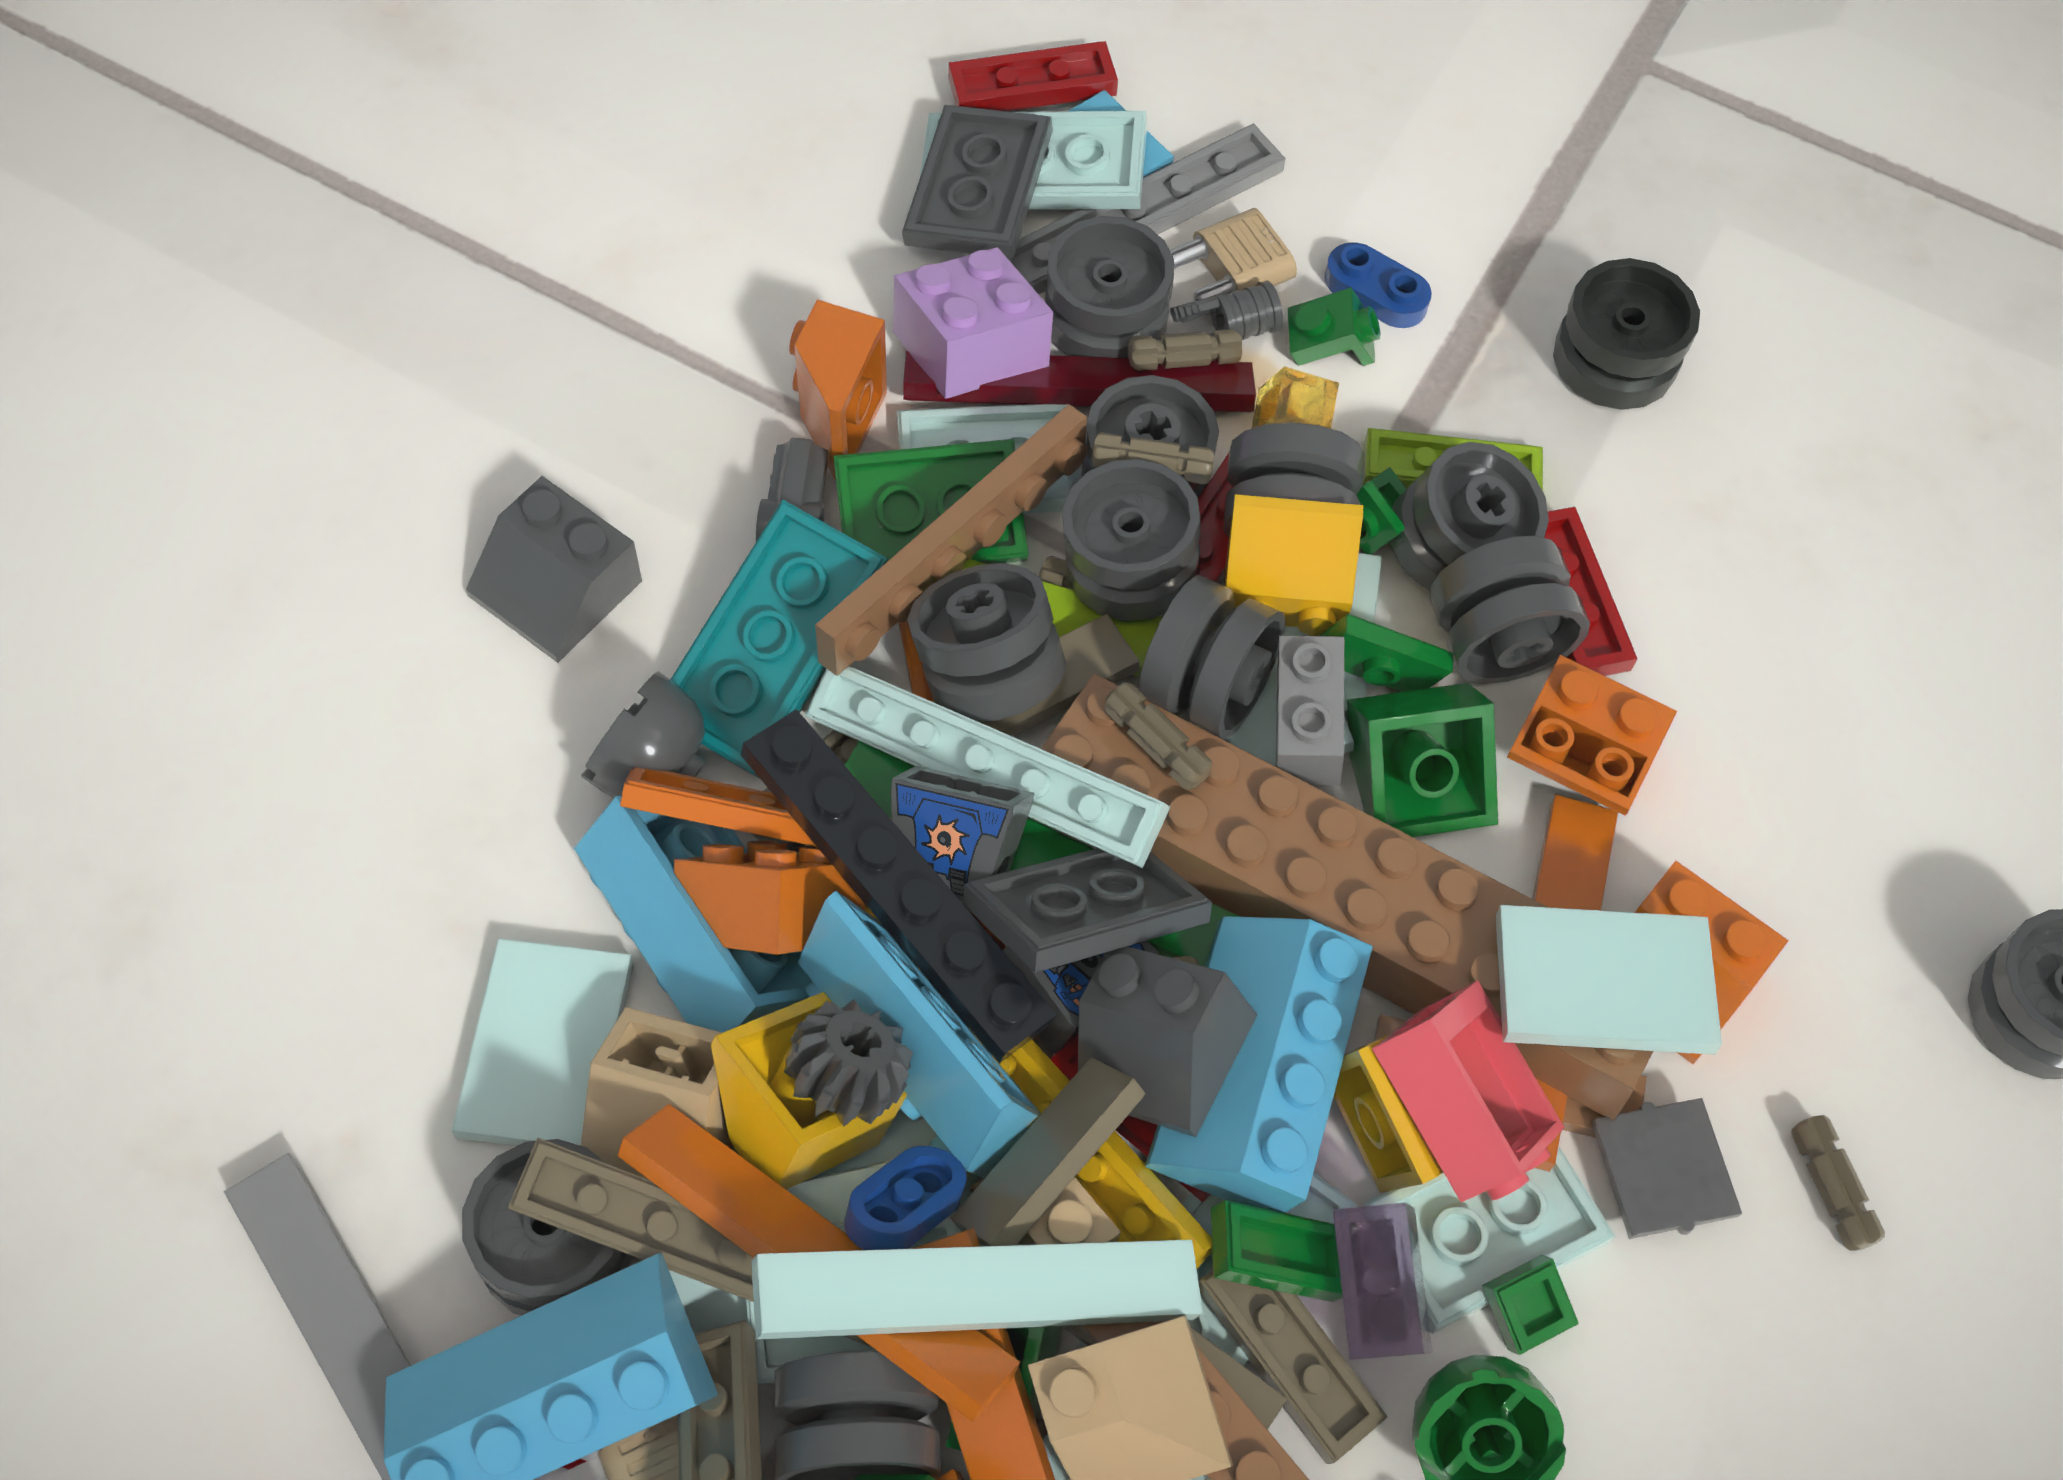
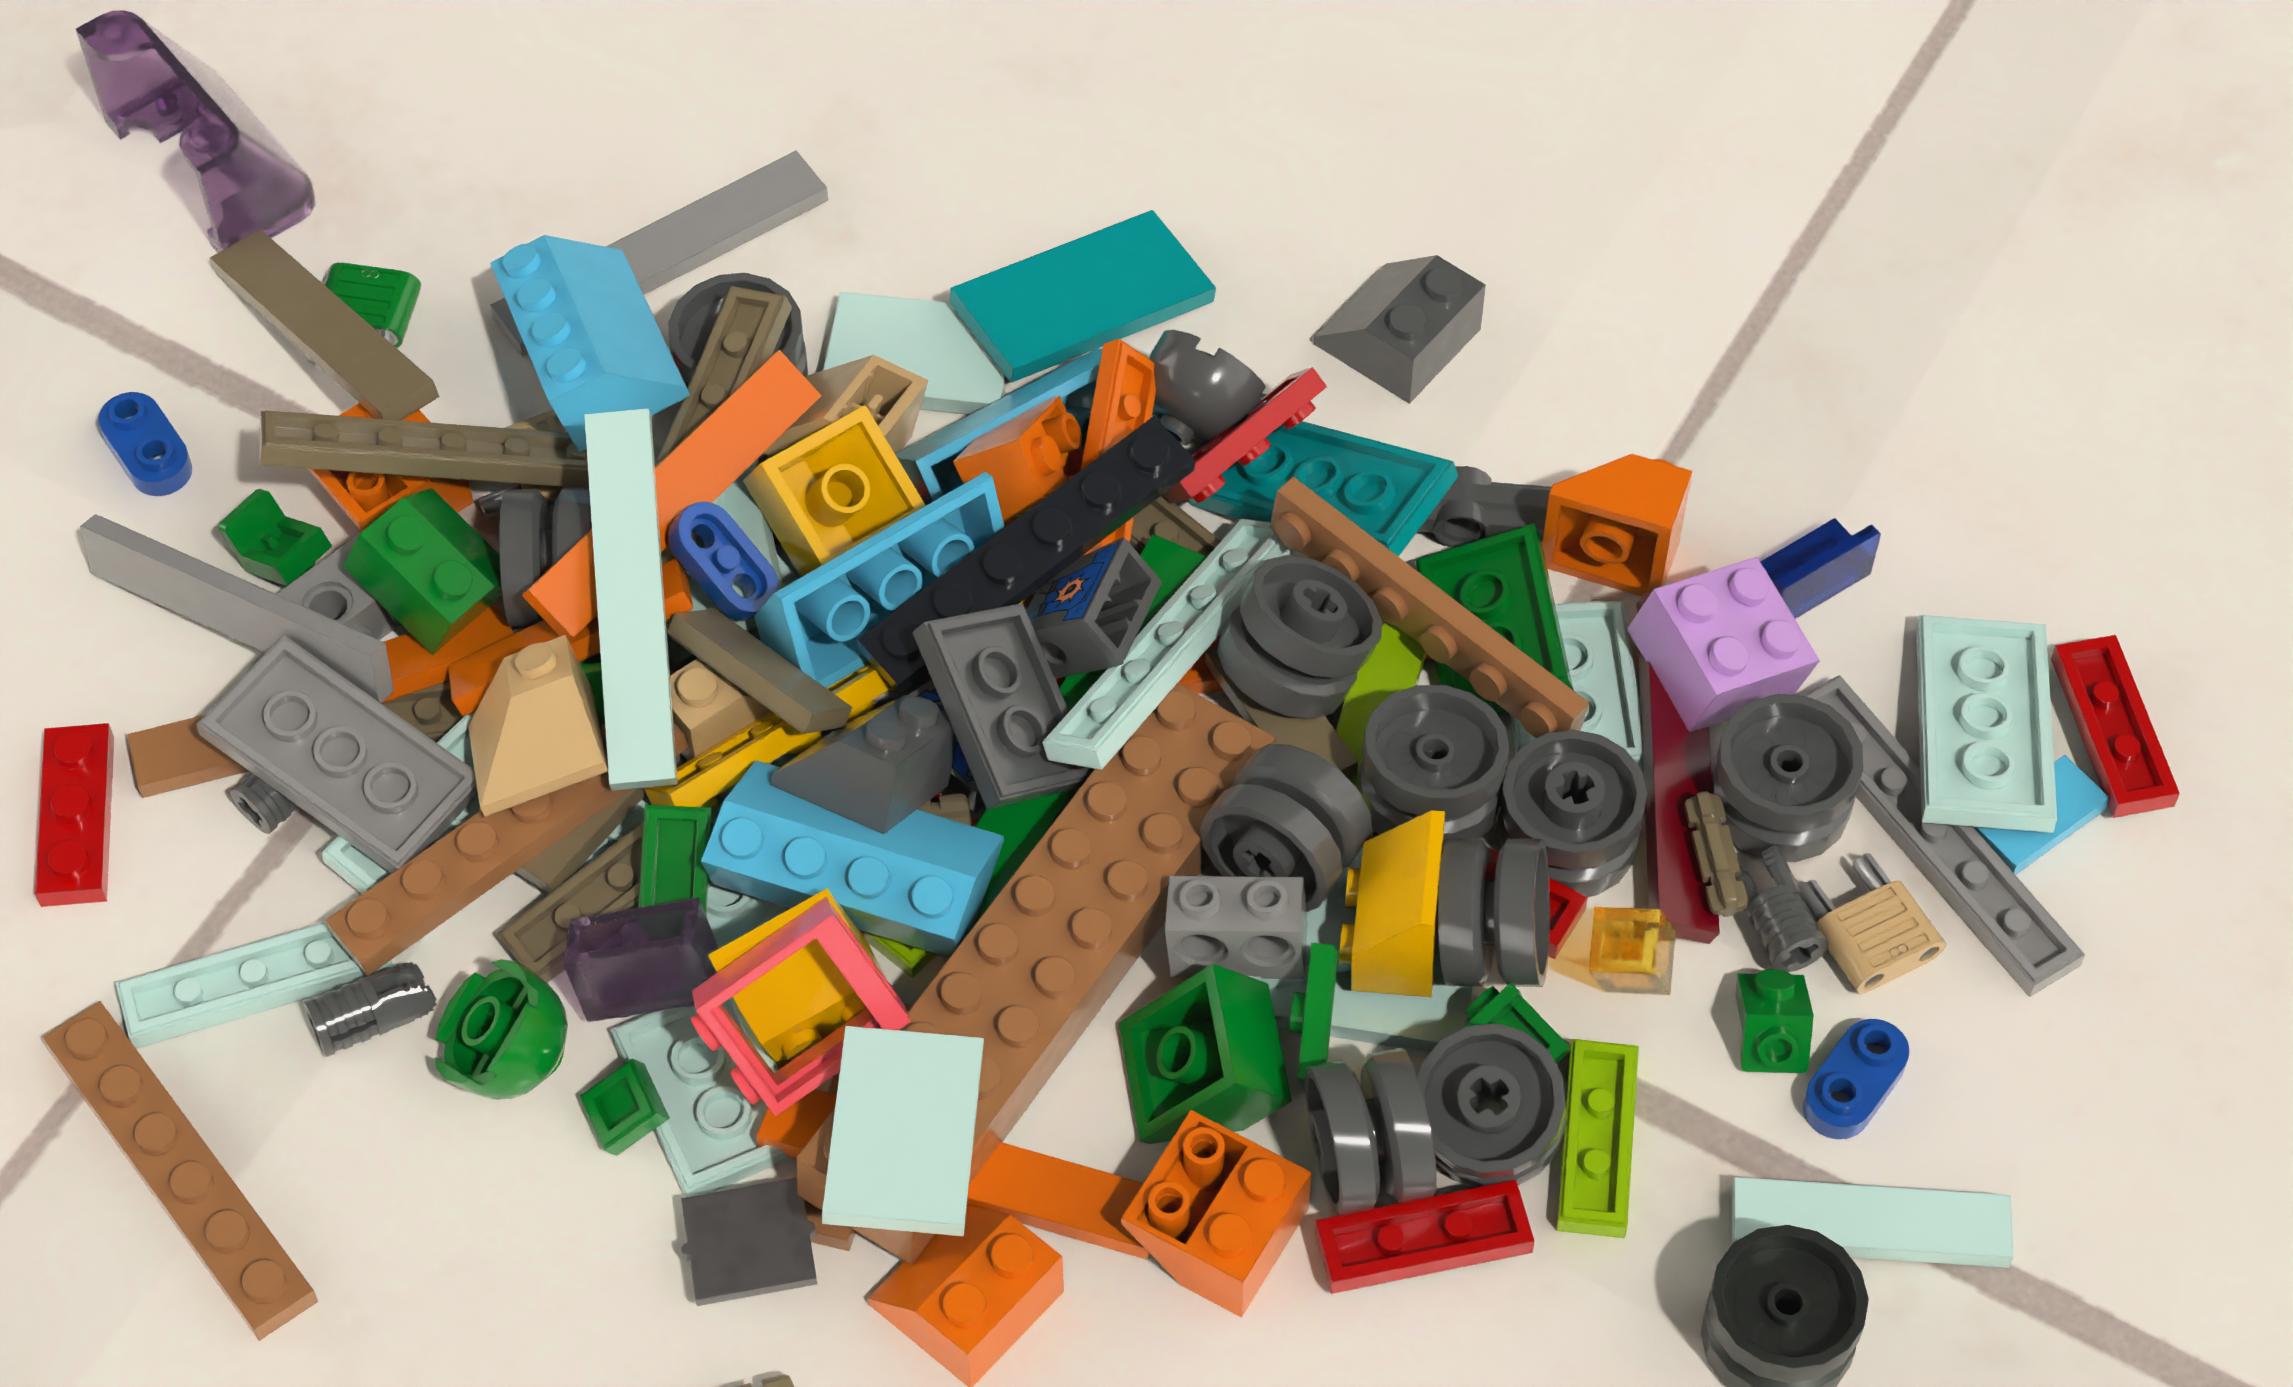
camera: 95 degrees right, 5 degrees down
dark grey gear [784,999,913,1127] -> none
dark grey tile [902,105,1053,259] -> none
dark tan axle [1092,432,1214,484] -> none
dark tan axle [1104,682,1212,790] -> none
none -> teal tile [949,210,1216,383]
none -> plate [1163,367,1327,504]
none -> light aqua tile [1732,1177,2013,1268]
none -> clear blue panel [1761,518,1881,619]

